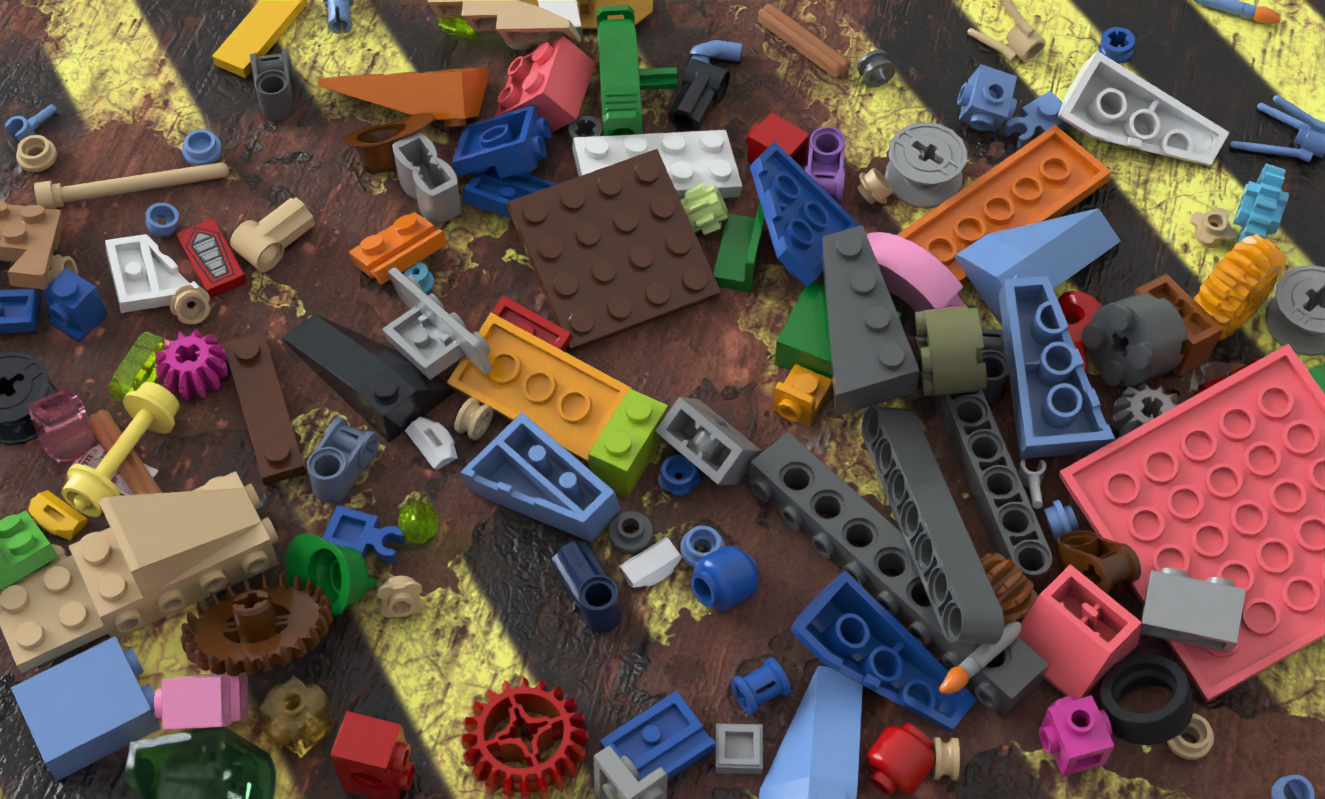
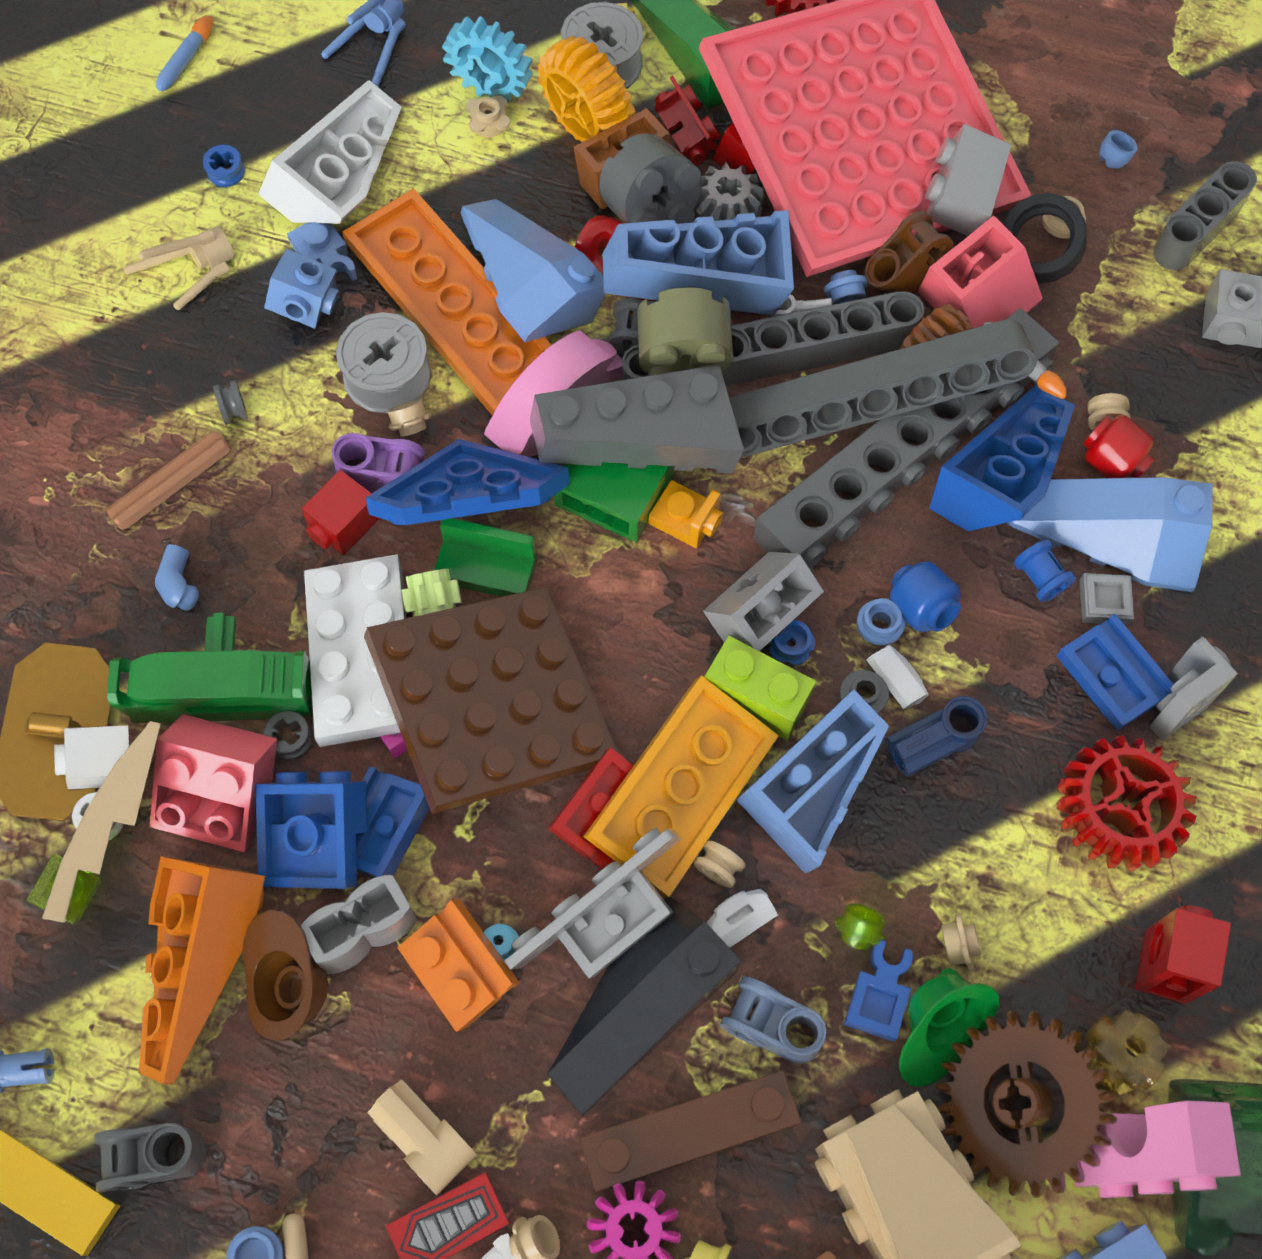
camera: 90 degrees left, 10 degrees up
black piece [668,59,730,132] -> none
dark pink brick [1039,695,1114,777] -> none

